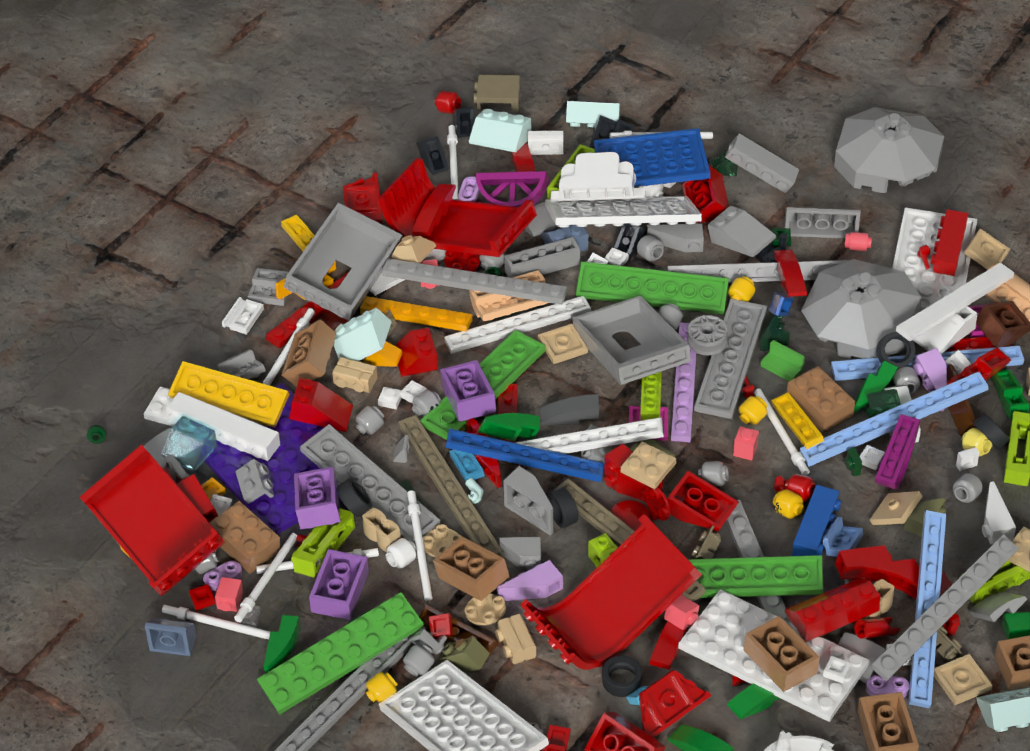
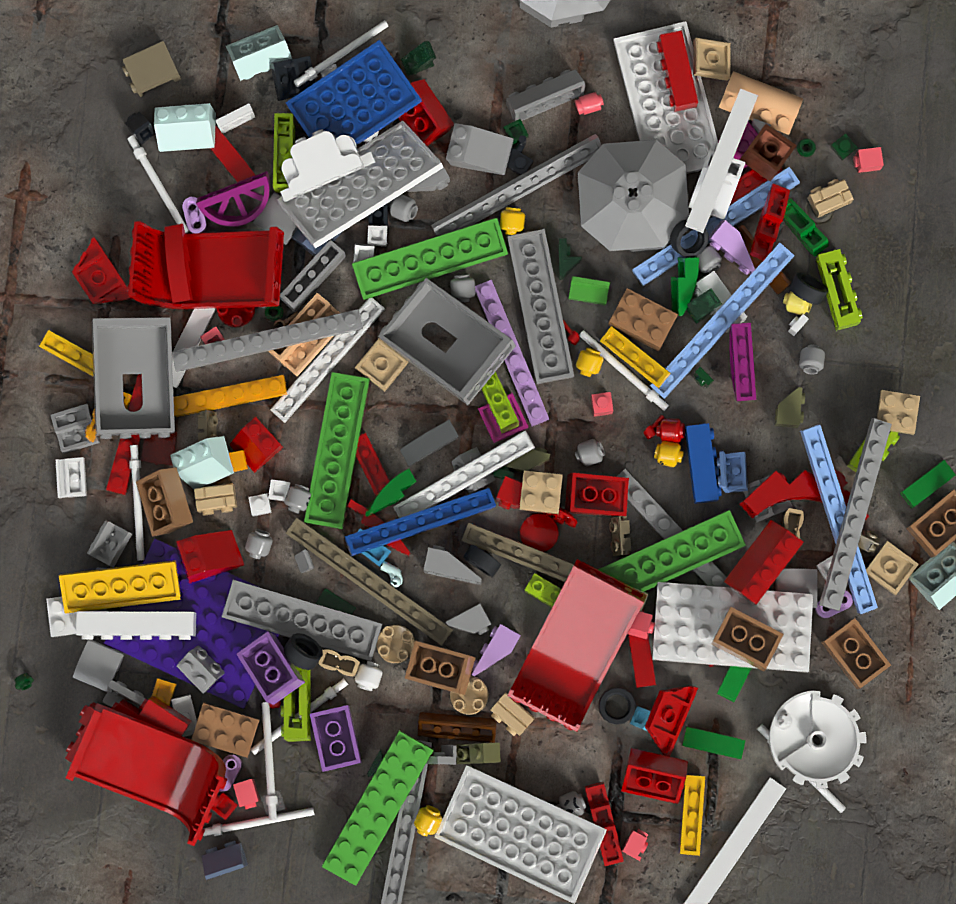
camera: 25 degrees left, 35 degrees up
clear light blue slope [161,416,217,472] -> none
green slope [264,615,300,674] -> none
tan slope [390,235,436,263] -> none
light grey head [403,644,435,677] -> none
white bar [407,491,433,601] -> none
black slope [416,136,449,175] -> none
red plate [429,613,453,638] -> none
red head [435,91,462,114] -> none
medium lavender brick [440,360,496,422] -> none
light grey wheel [688,315,728,355] -> none
light grey brick [725,134,799,193] -> none
blue slope [769,291,794,316] -> none
red slope [774,250,807,297] -> none
white plate [823,656,851,683] -> none
red piece [854,617,900,639] -> none
white plate [860,445,885,470] -> none
tan plate [870,491,923,525] -> none
red hand [917,245,930,270] -> none
white plate [945,350,971,375] -> none
light grey slope [969,592,1027,622] -> none
white slope [982,482,1016,545] -> none

